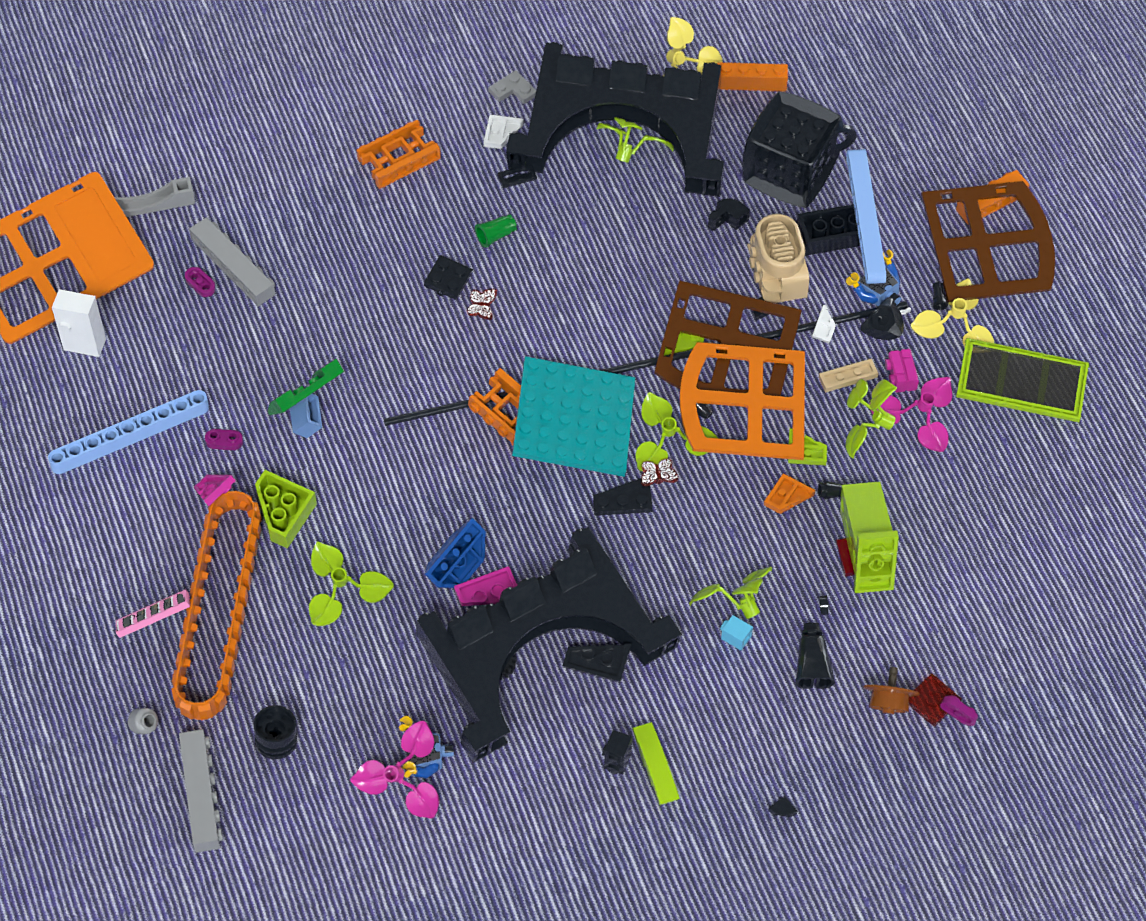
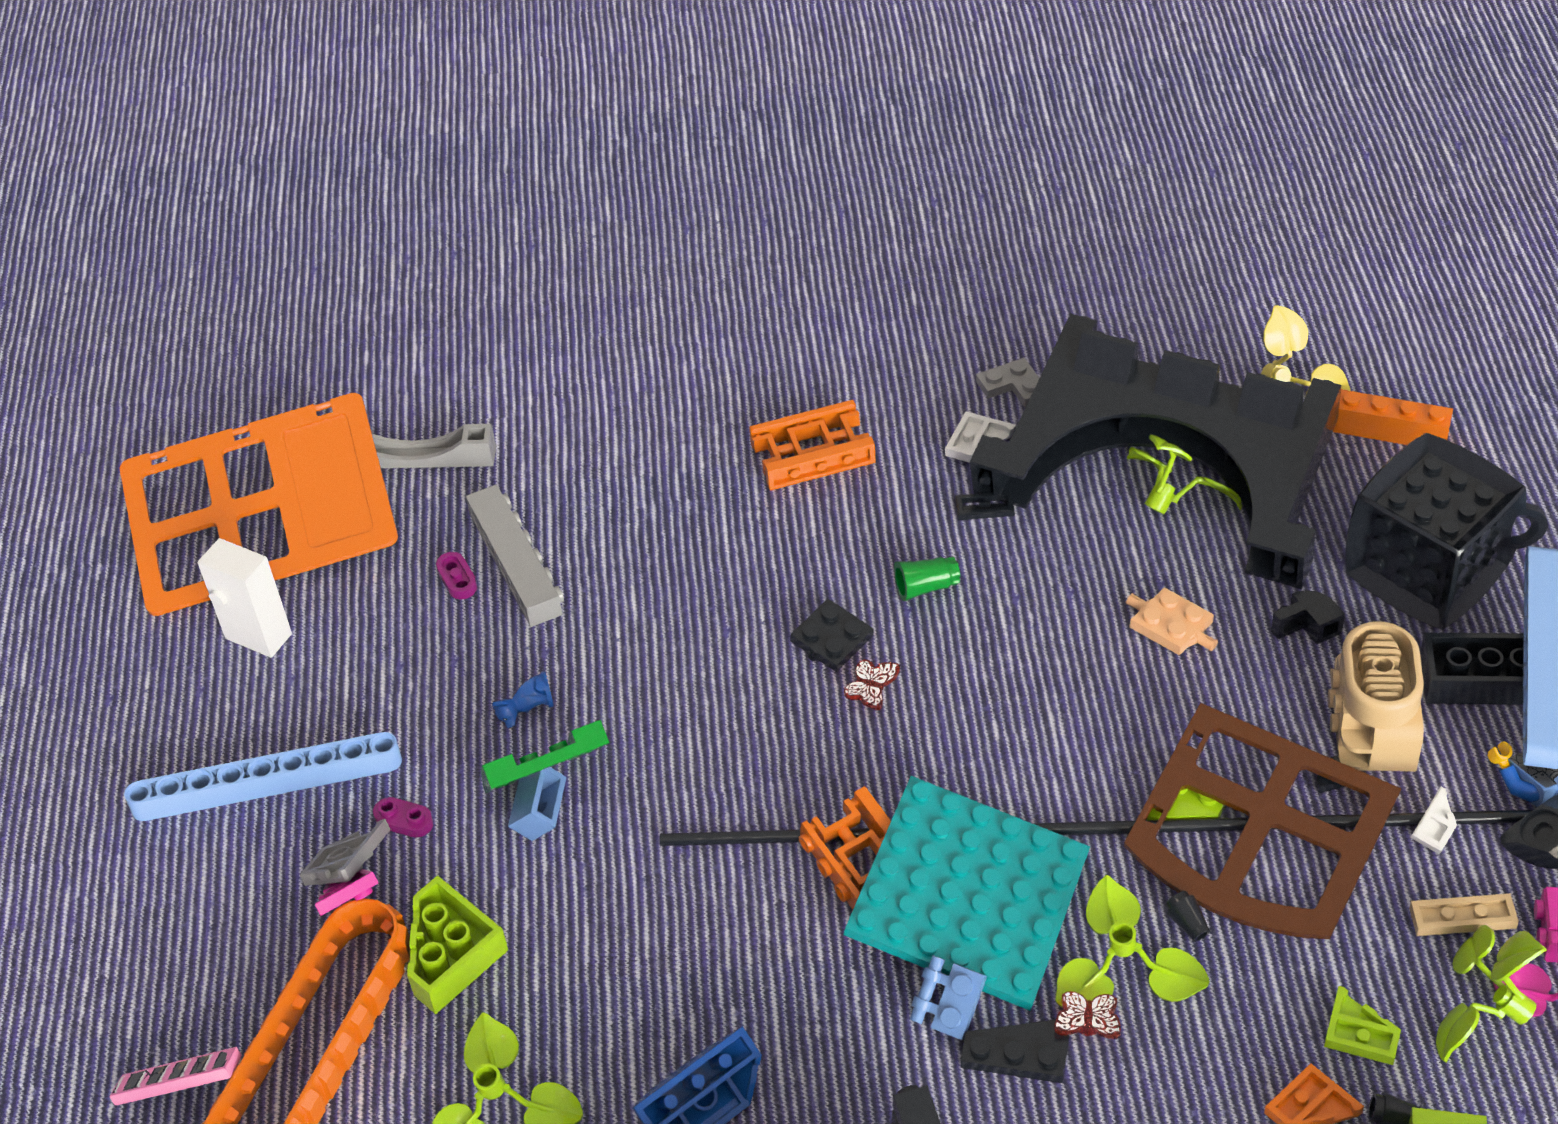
camera: 20 degrees right, 10 degrees down
orange window [679,342,805,460] -> none
none -> light grey wing [300,819,390,886]
none -> blue animal [492,671,554,728]
none -> medium blue plate [910,955,987,1040]
none -> light nougat plate [1126,587,1218,655]

